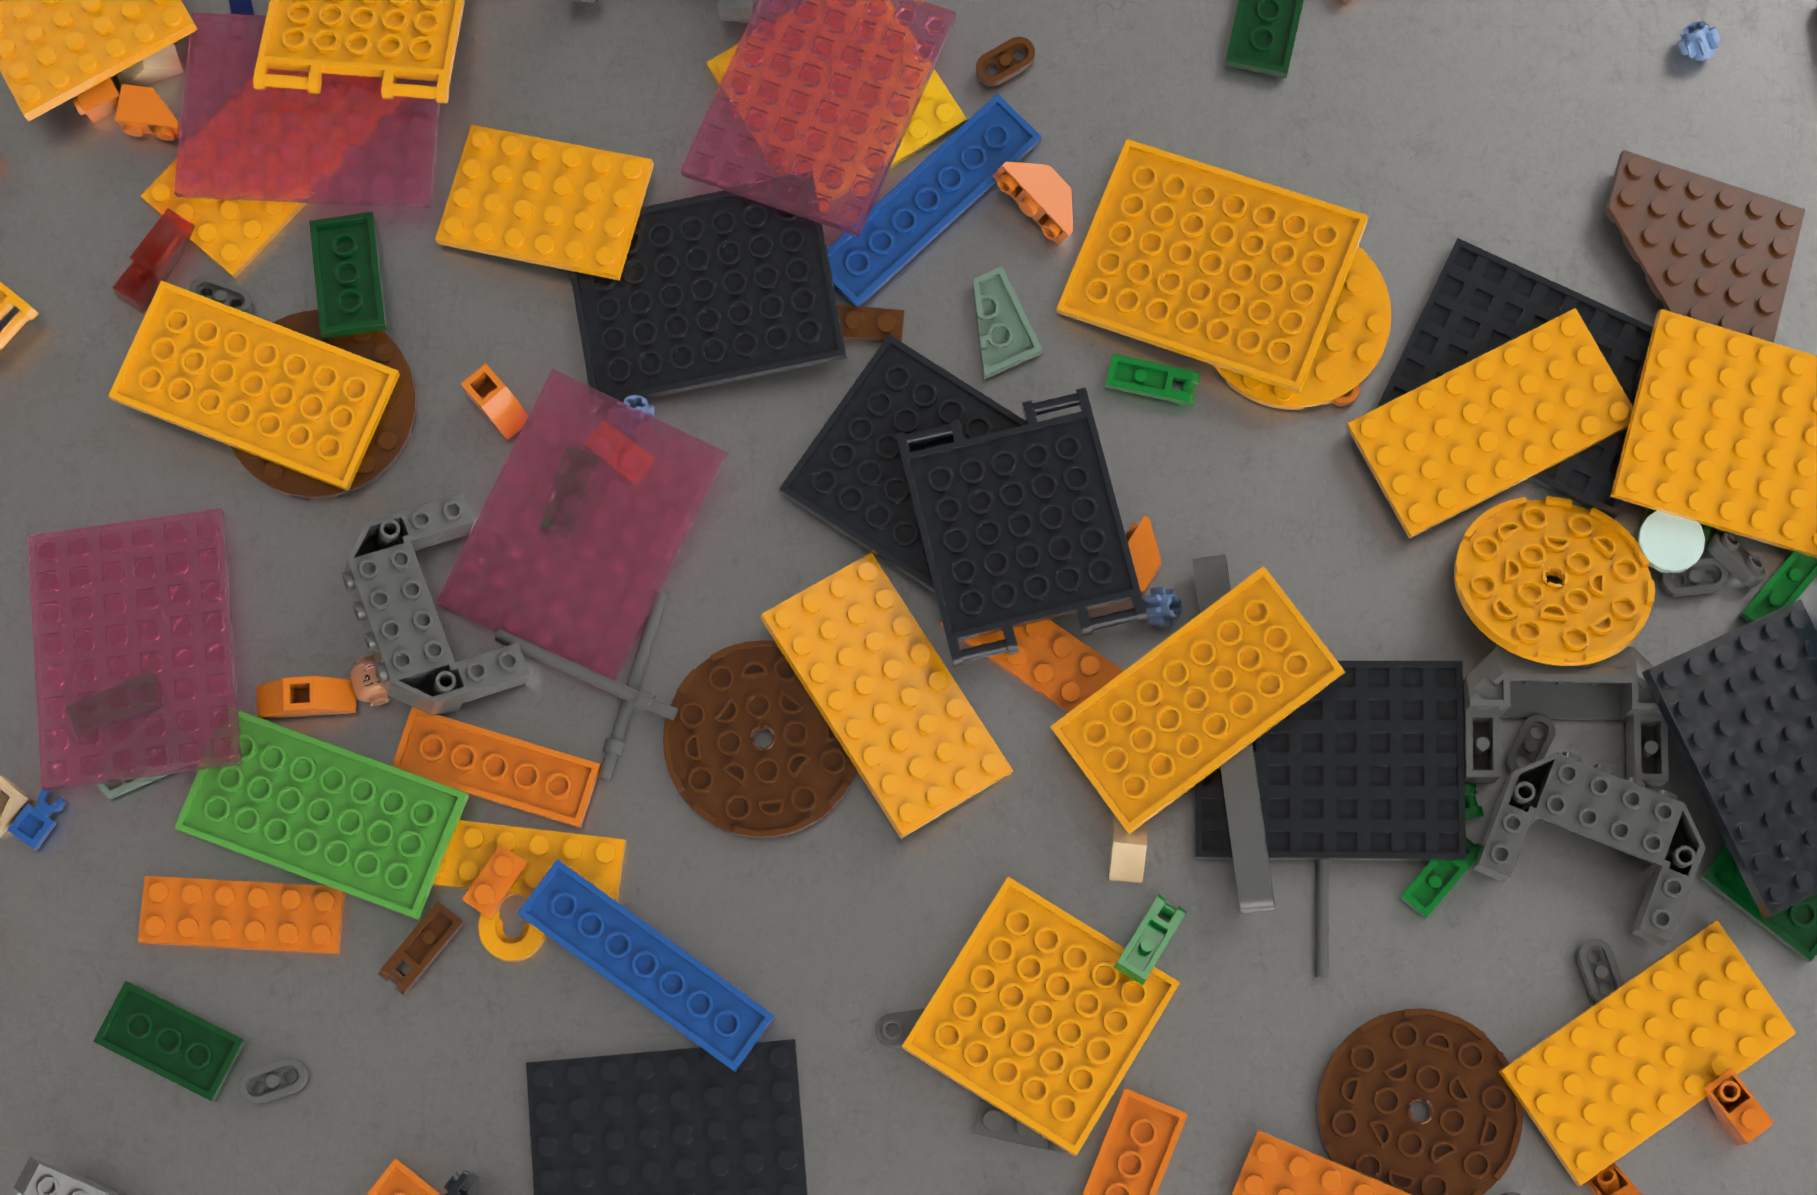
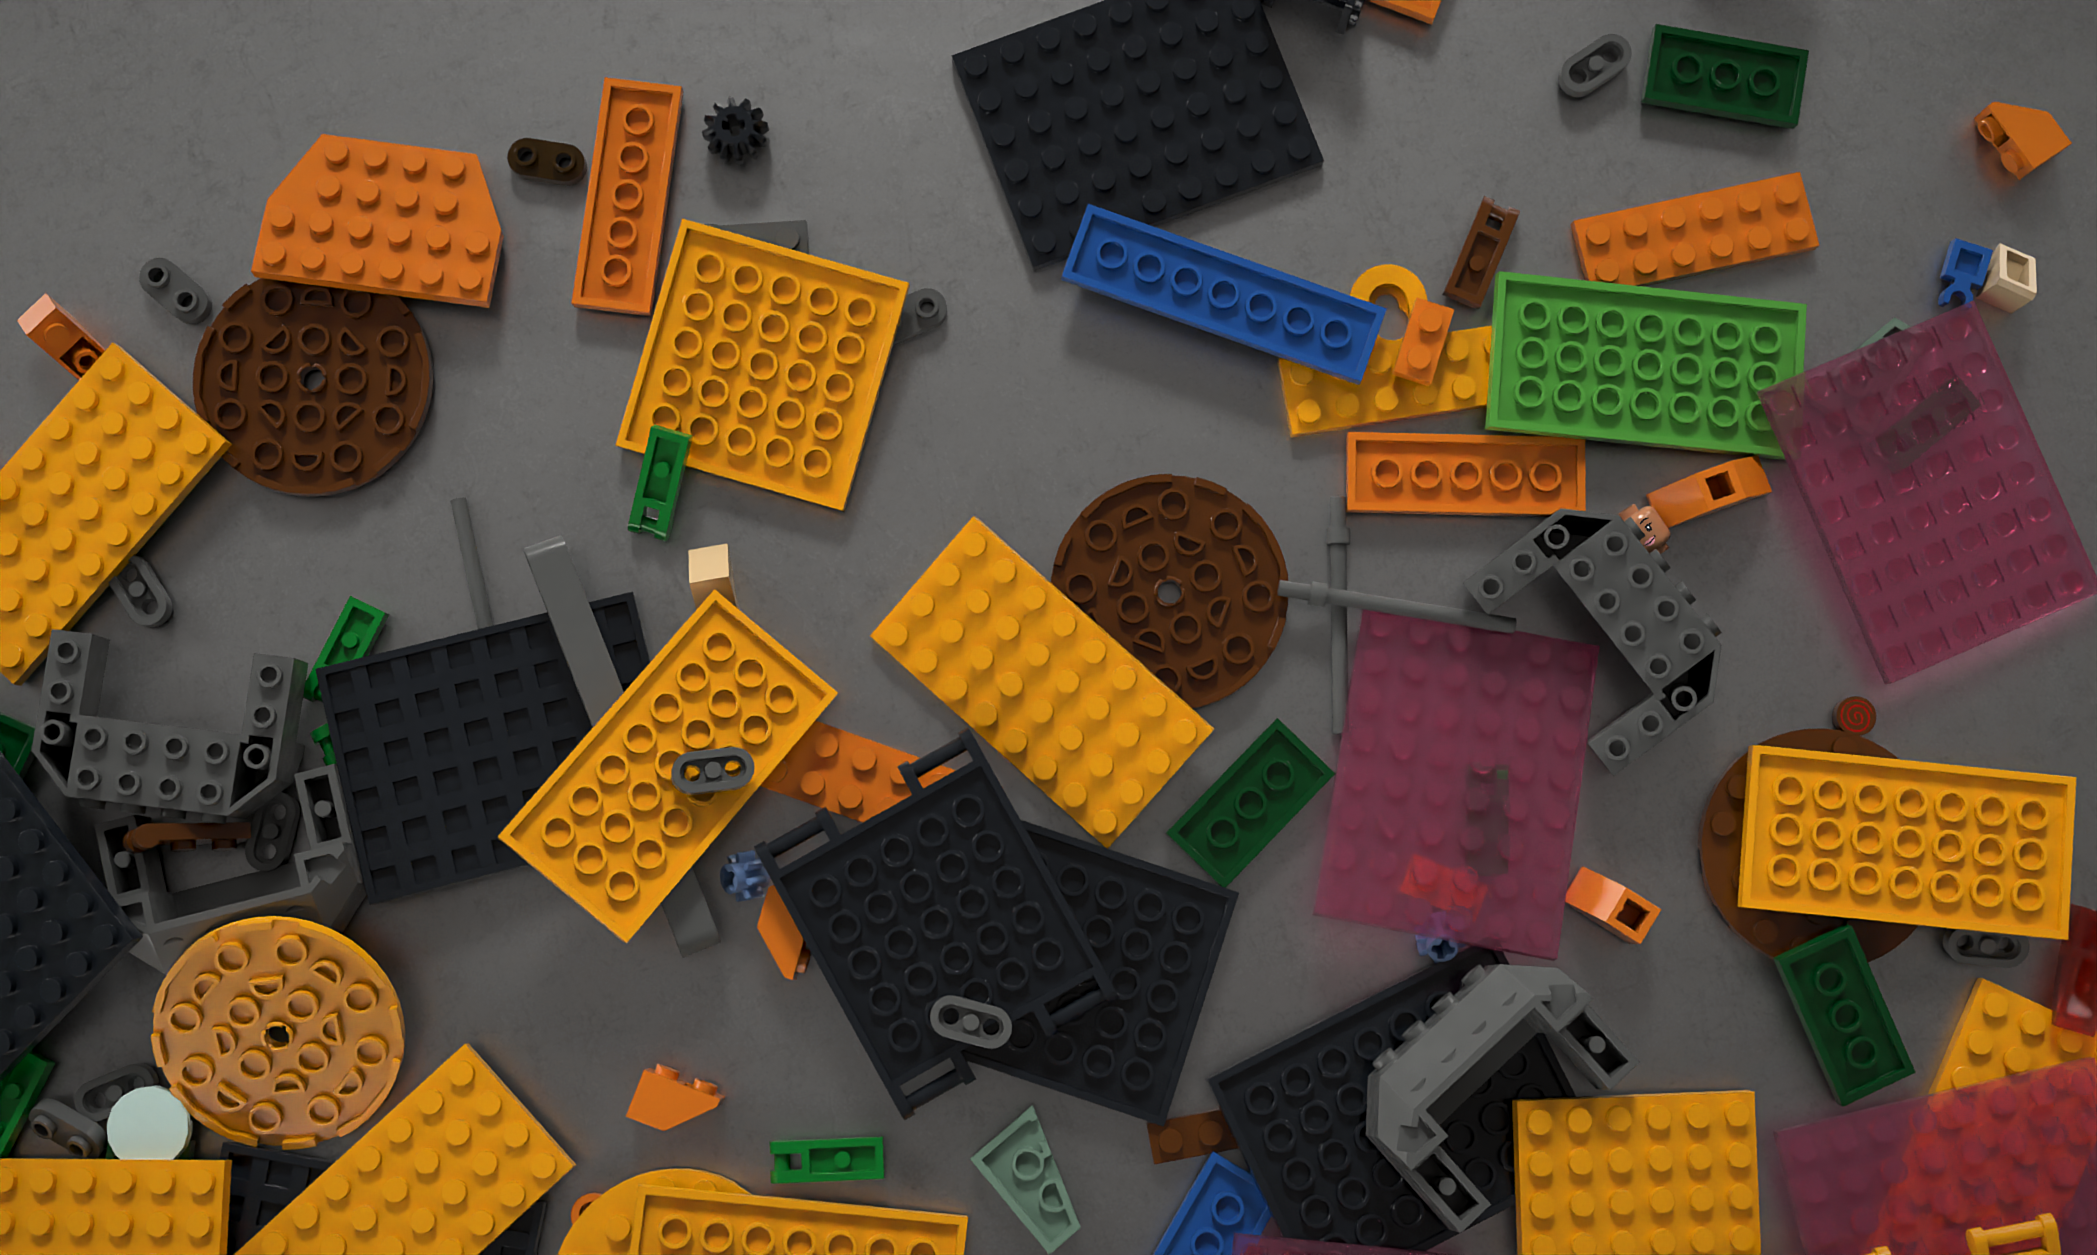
camera: 160 degrees right, 5 degrees up
none -> reddish brown plate [123,822,251,854]
none -> orange slope [626,1064,725,1131]
none -> dark grey plate [671,747,755,795]
none -> dark grey plate [930,995,1012,1049]
none -> dark green plate [1165,718,1335,888]
none -> dark grey wedge [1366,964,1640,1233]
none -> reddish brown tile [1832,696,1876,736]

